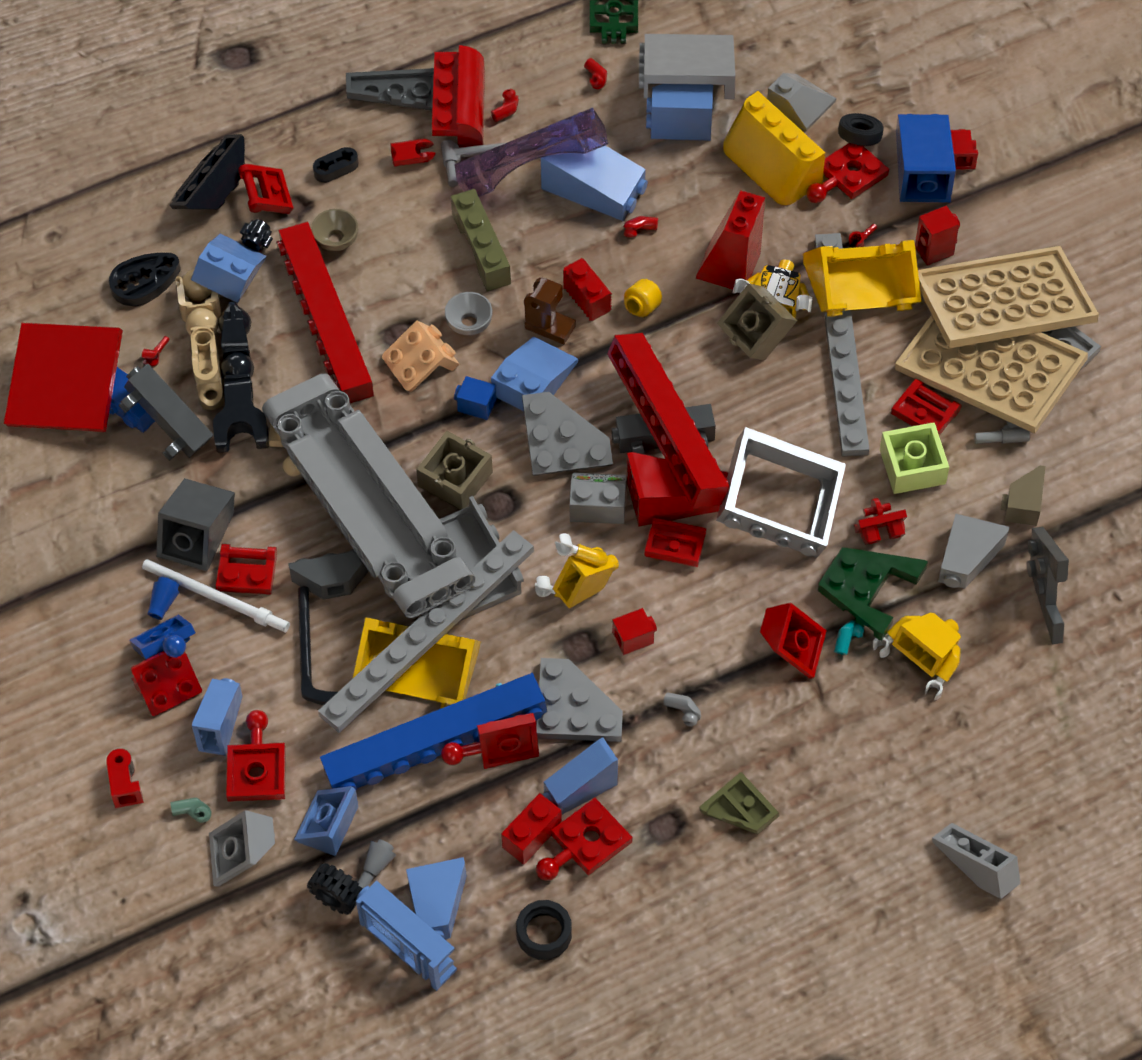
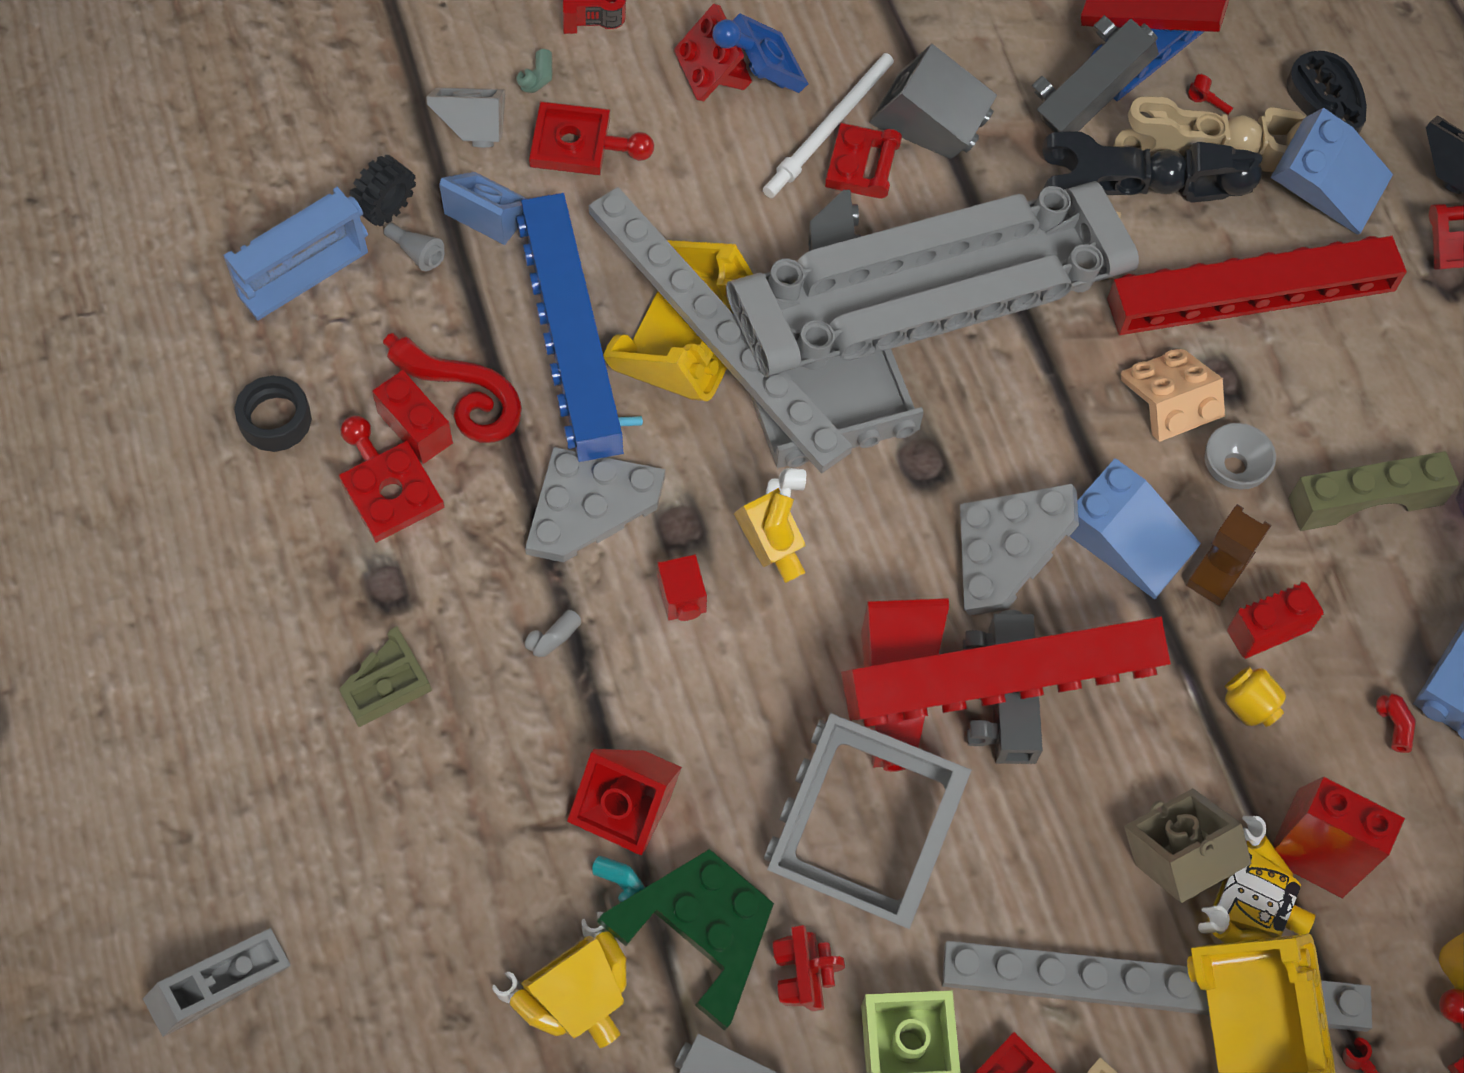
camera: 95 degrees right, 5 degrees up
blue cone [147,577,179,620] -> none
medium blue slope [192,678,243,756] -> none
black gear [240,219,273,251] -> none
black piece [298,586,338,705] -> none
dark tan piece [311,209,358,251] -> none
medium blue slope [406,857,467,939] -> none
dark tan brick [416,431,493,510] -> none
red plate [441,713,540,769] -> none
blue brick [454,376,497,420] -> none
medium blue slope [542,737,618,815] -> none
light grey slope [570,473,627,524] -> none
red plate [644,518,707,567] -> none
none -> red plant [383,333,522,444]

